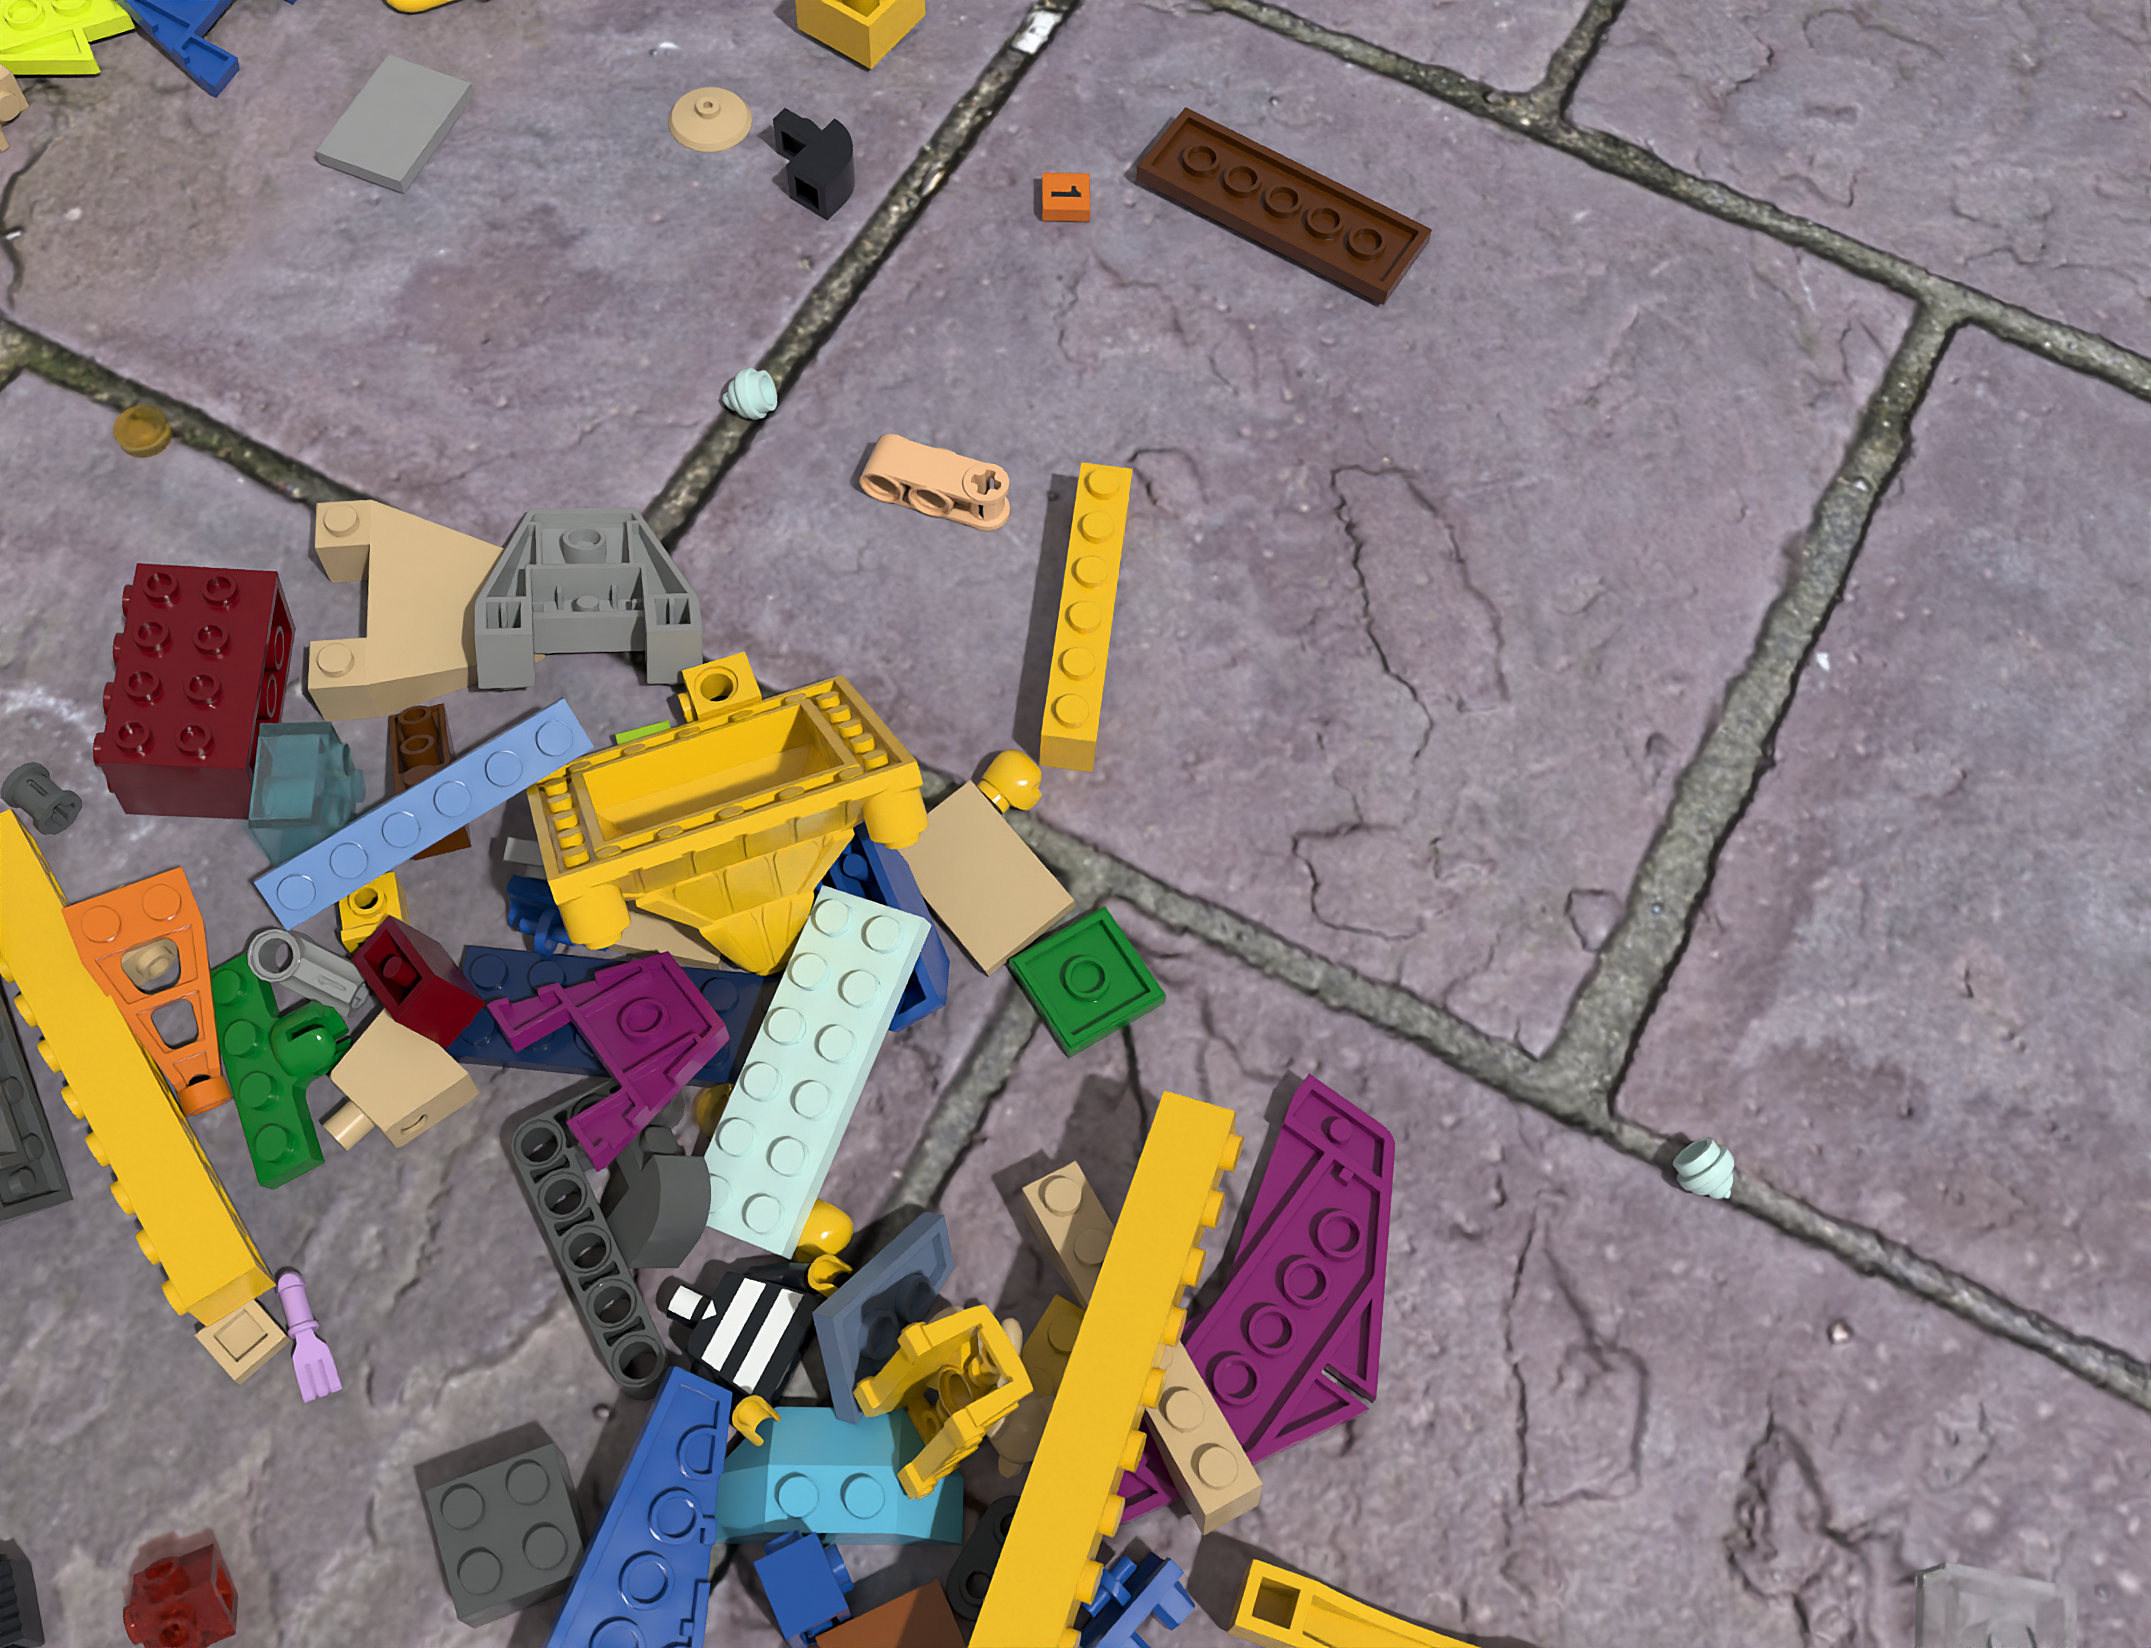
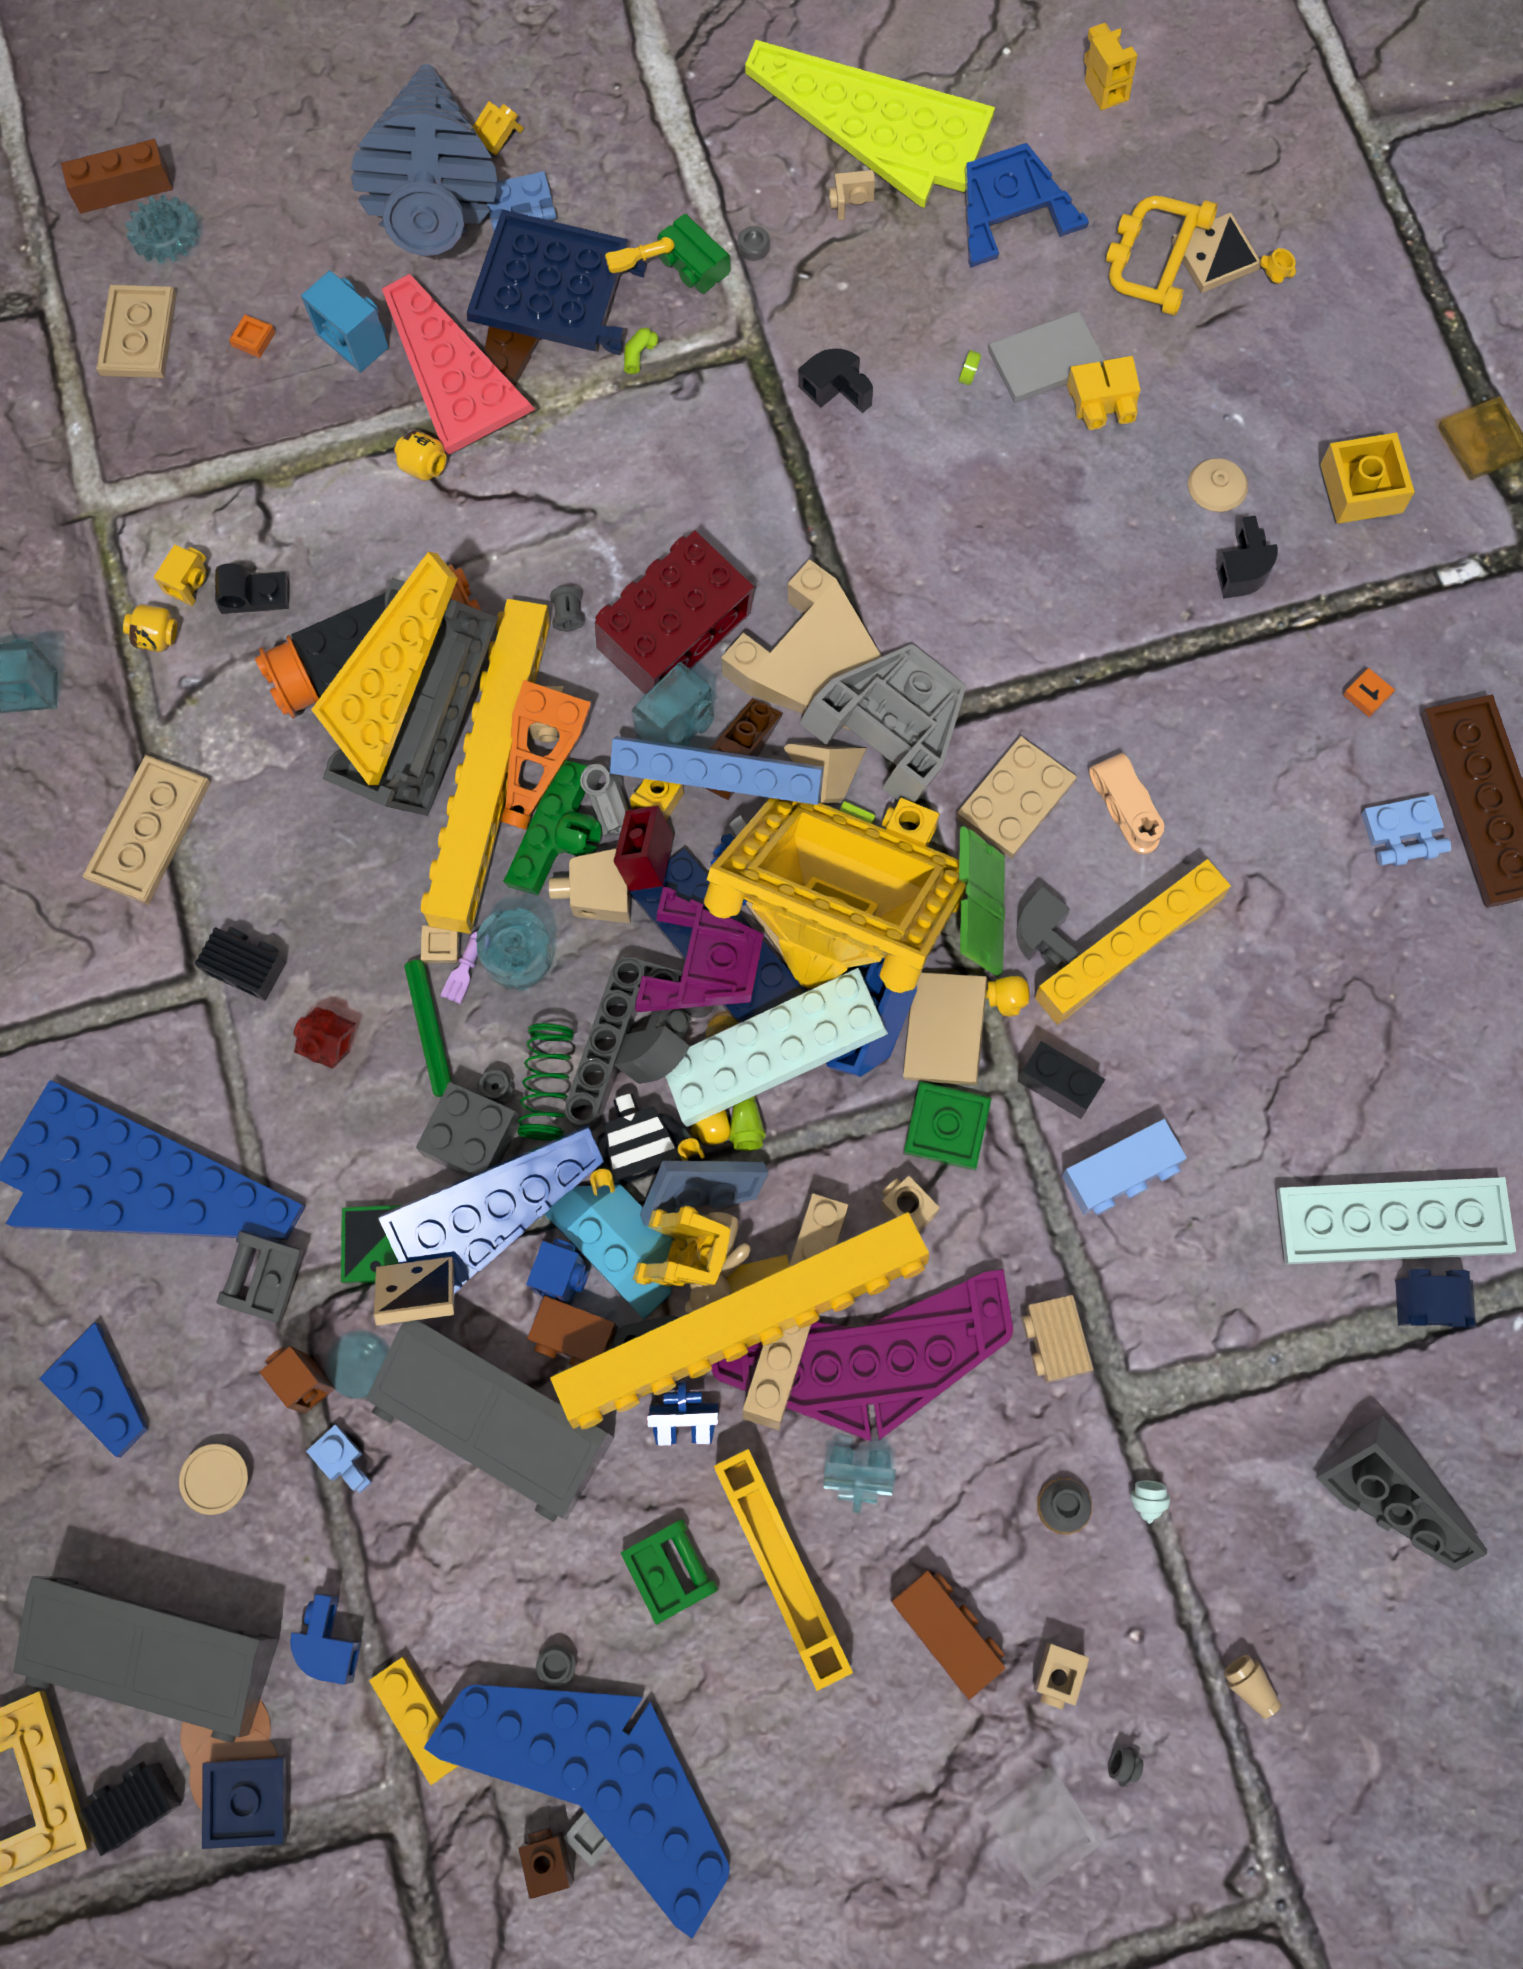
camera: 55 degrees right, 10 degrees up
clear yellow tile [113,405,172,458] -> none
light aqua plate [722,368,777,420] -> none
none -> green axle [404,959,452,1097]
none -> clear light blue brick [476,908,554,991]
none -> dark grey plate [477,1069,513,1103]
none -> green piece [517,1023,574,1141]
none -> lime cone [729,1096,766,1151]
none -> tan slope [784,743,867,804]
none -> black brick [798,348,873,413]
none -> clear light blue hips [823,1446,896,1514]
none -> tan brick [880,1176,940,1232]
none -> dark orange brick [890,1570,1006,1700]
none -> tan plate [956,736,1077,859]
none -> lime tile [958,350,982,386]
none -> bright green piece [959,826,1005,977]
none -> dark grey brick [1016,886,1080,970]
none -> black brick [1018,1041,1105,1119]
none -> tan brick [1021,1295,1093,1384]
none -> tan brick [1033,1642,1089,1710]
none -> dark grey piece [1037,1478,1092,1535]
none -> light blue brick [1062,1119,1187,1216]
none -> yellow hips [1067,356,1141,430]
none -> dark grey plate [1108,1746,1144,1787]
none -> tan cone [1224,1655,1282,1719]
none -> light aqua plate [1276,1177,1516,1265]
none -> dark grey wedge [1316,1415,1487,1571]
none -> light blue plate [1361,795,1451,866]
none -> dark blue cylinder [1395,1269,1476,1328]

